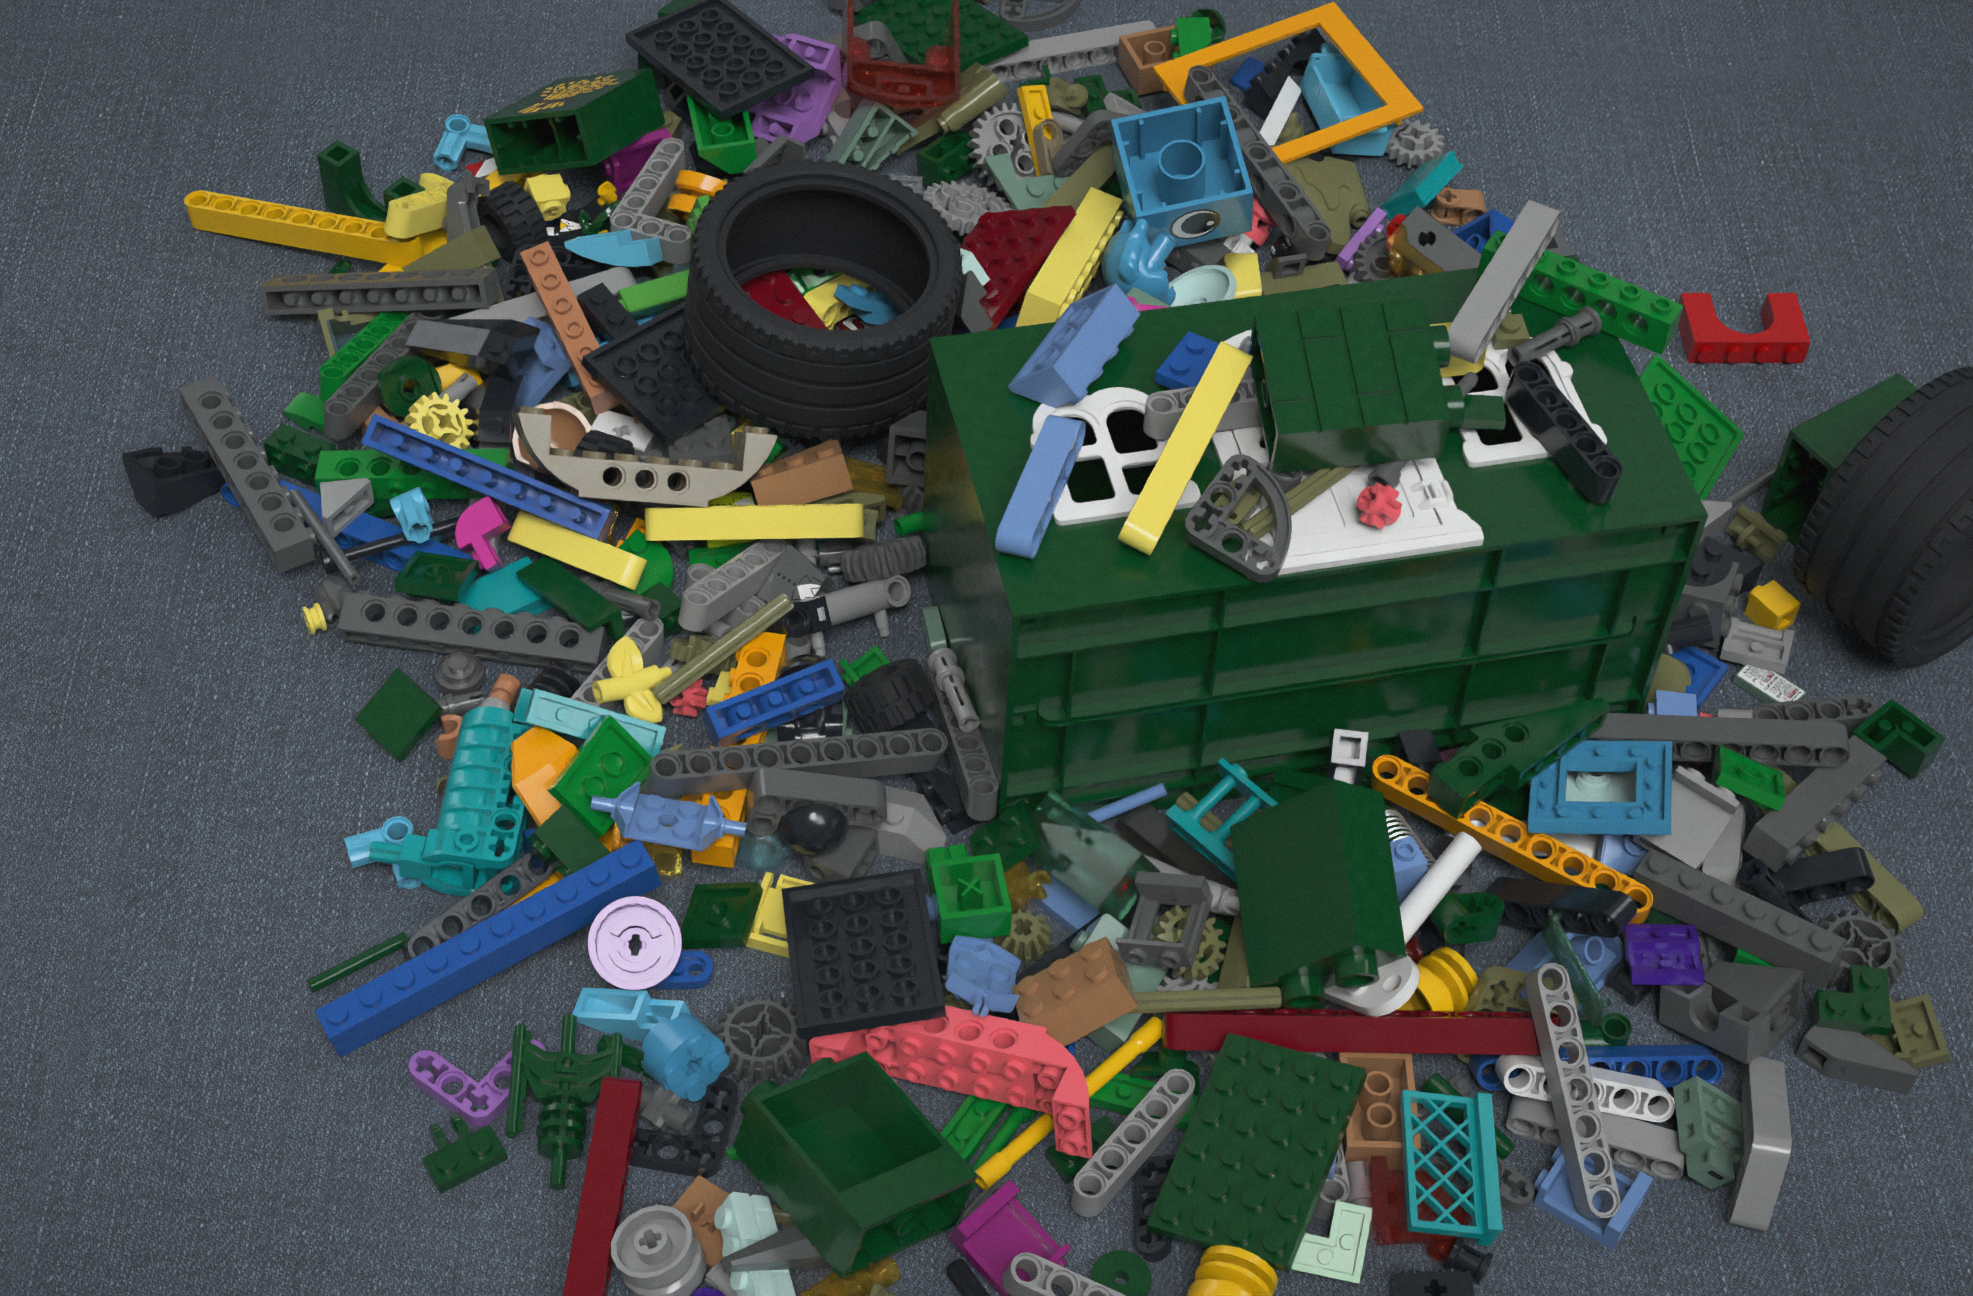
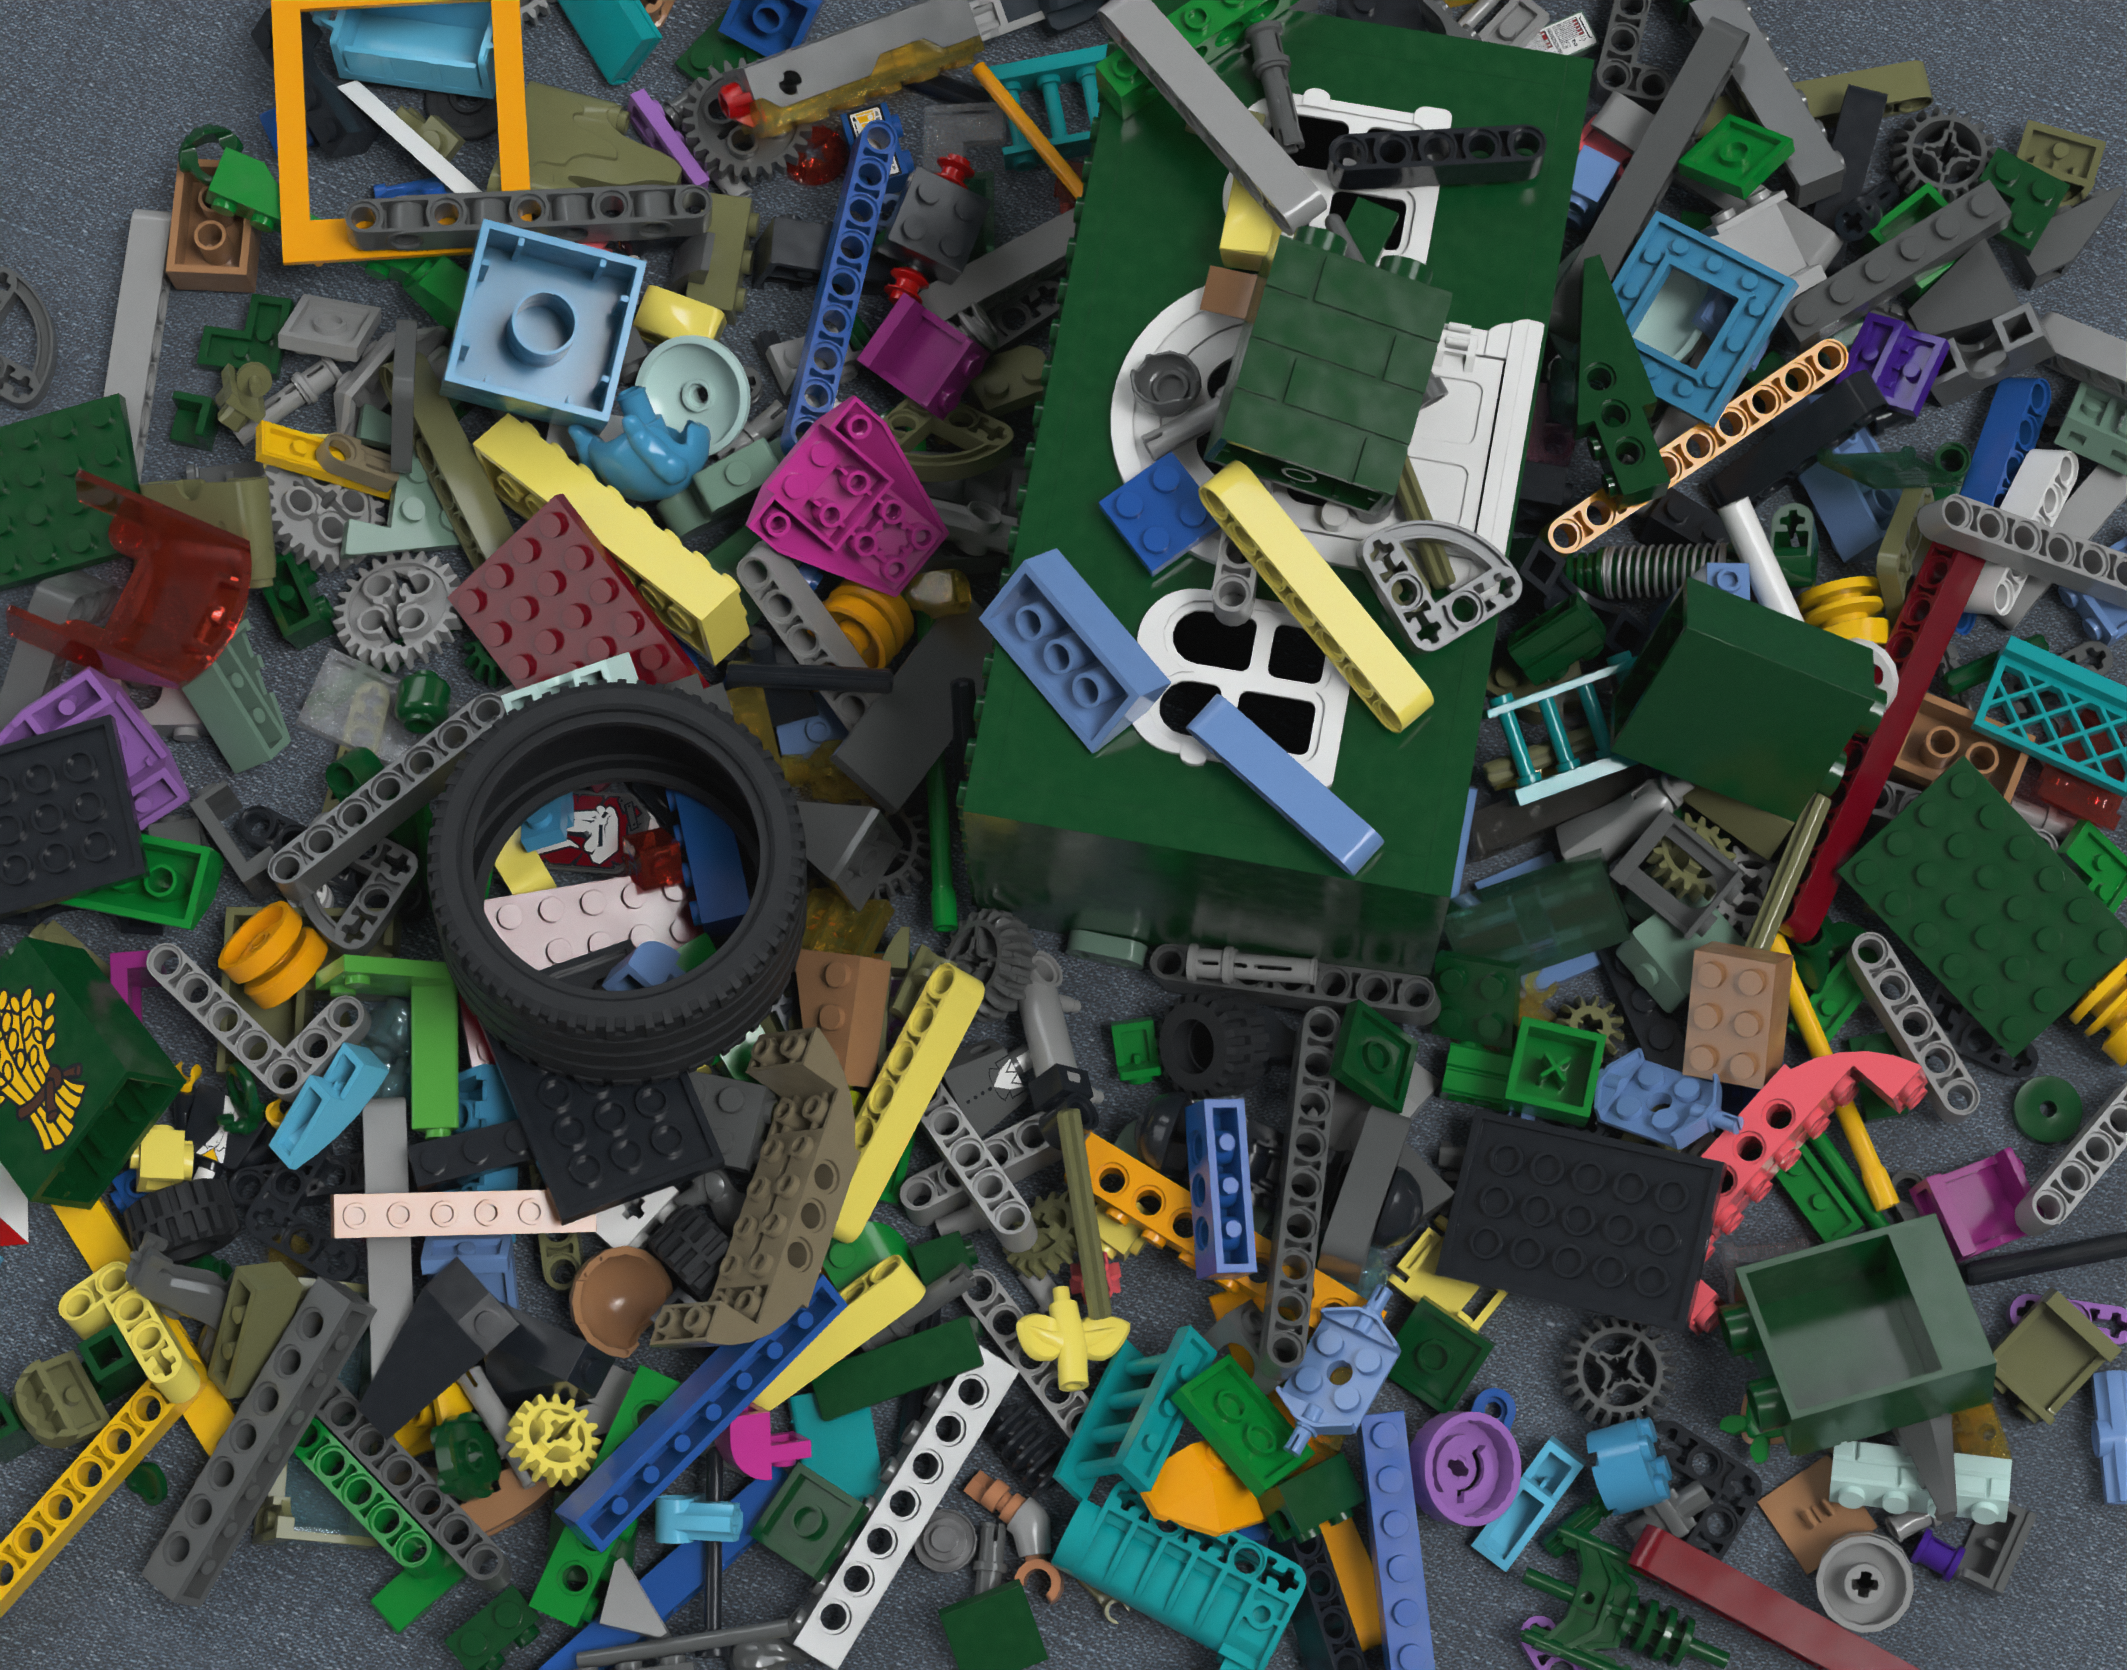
camera: 60 degrees left, 25 degrees up
coral gear [1356,482,1402,530] -> none
none -> olive slope [12,1350,111,1449]
none -> dark green plate [1329,999,1419,1114]

